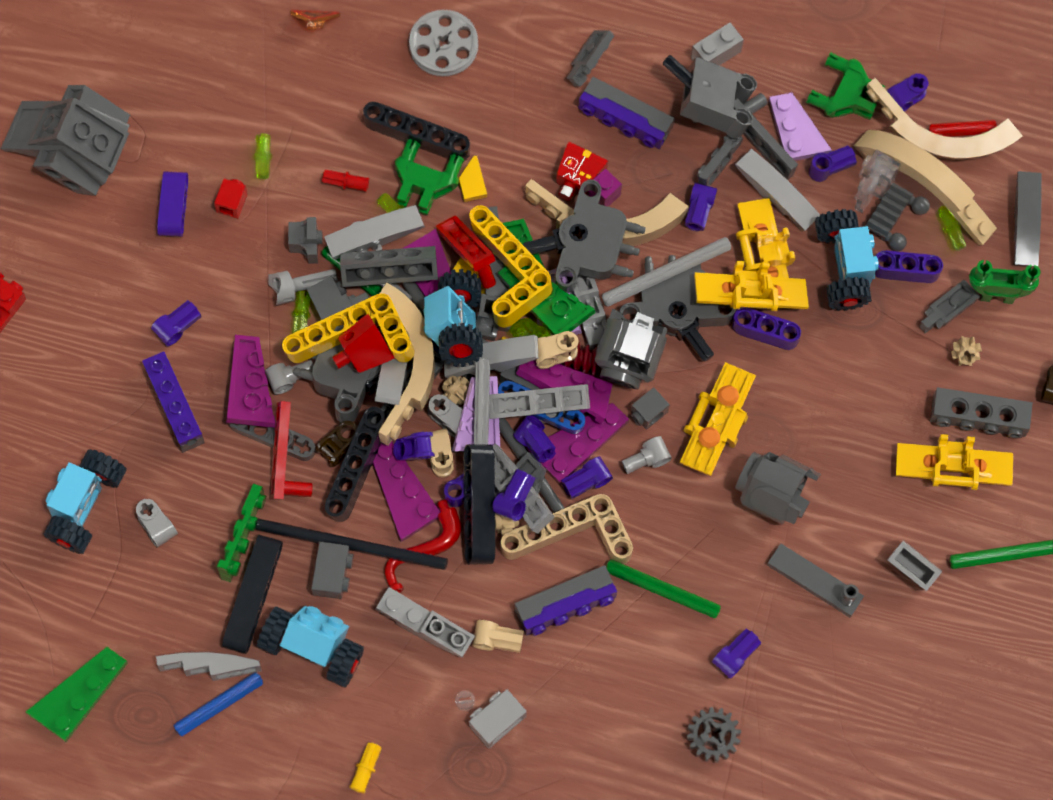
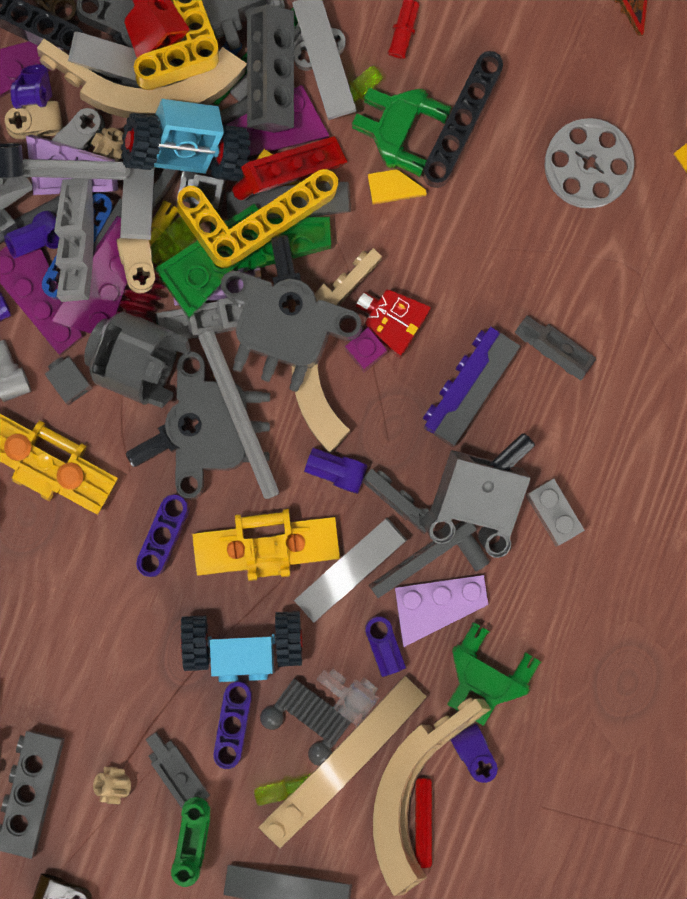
camera: 100 degrees right, 15 degrees up
yellow piece [694,261,809,311] -> none

